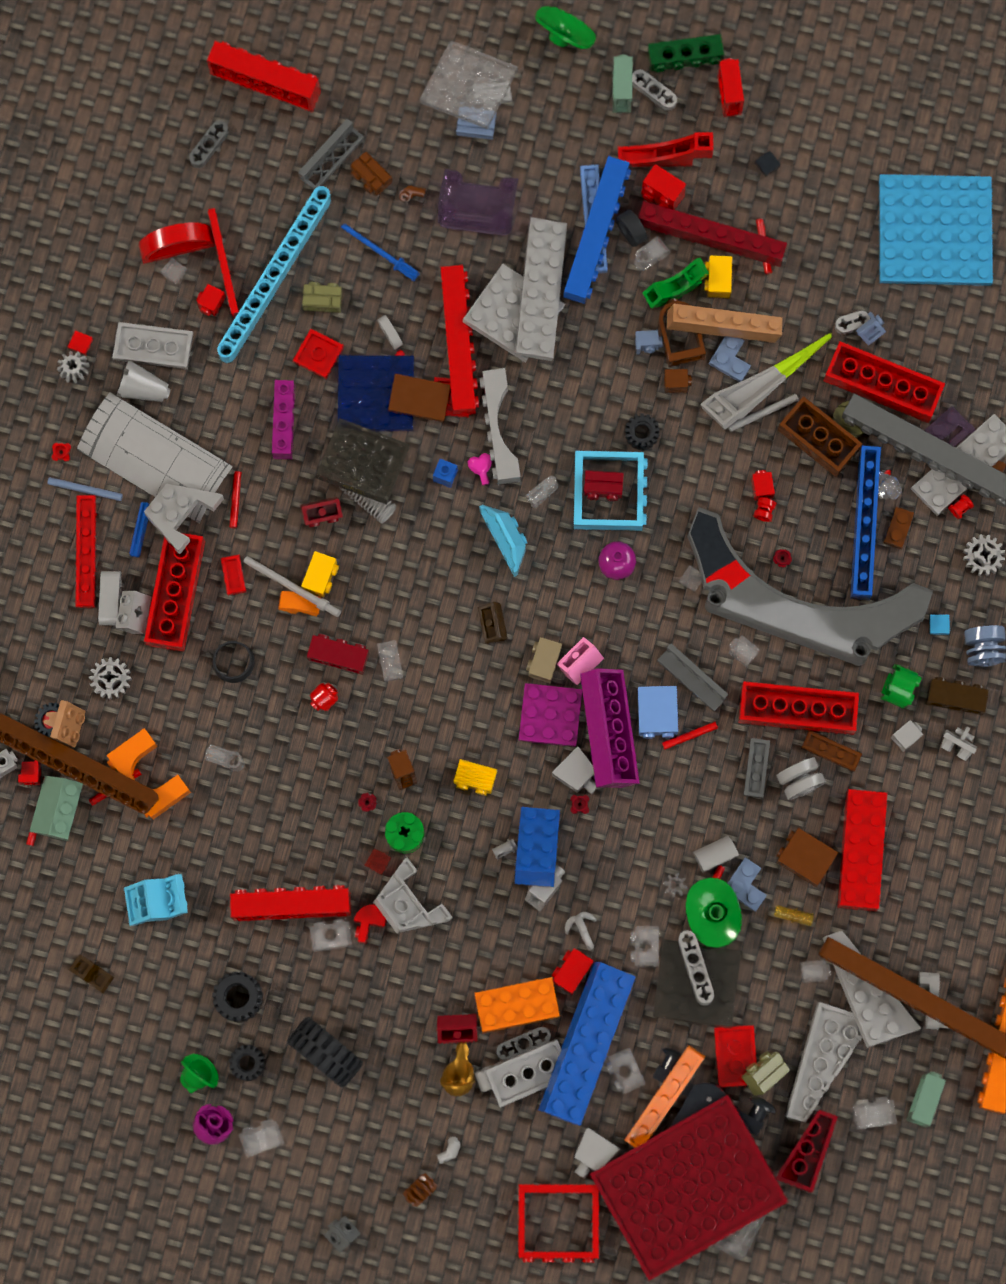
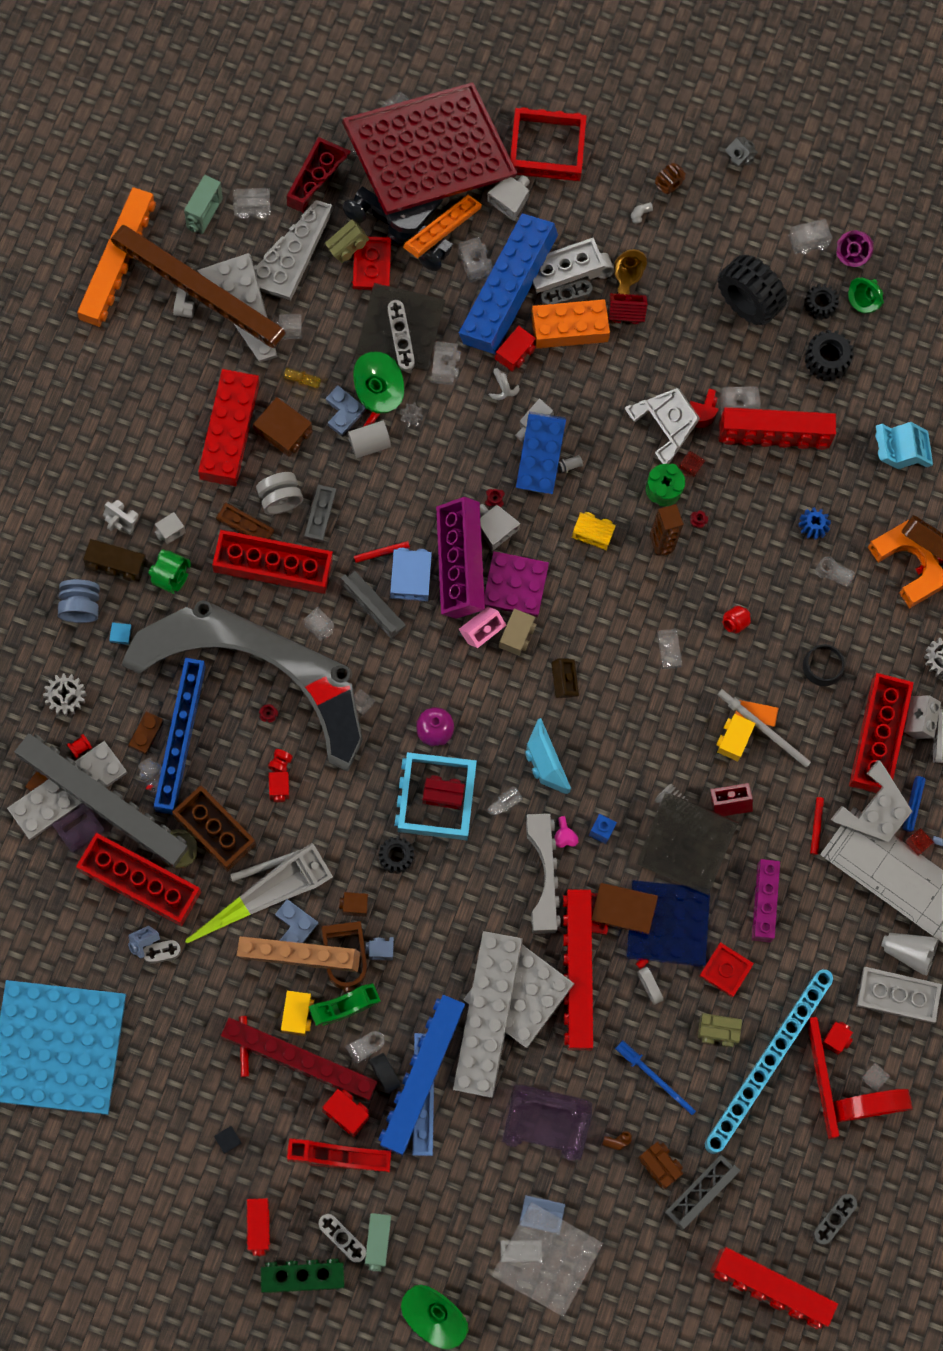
camera: 175 degrees right, 5 degrees down
red tile [221,555,246,596] -> none
dark red brick [307,634,369,675] -> none
none -> blue gear [798,507,831,540]
none -> clear red plate [905,828,934,856]

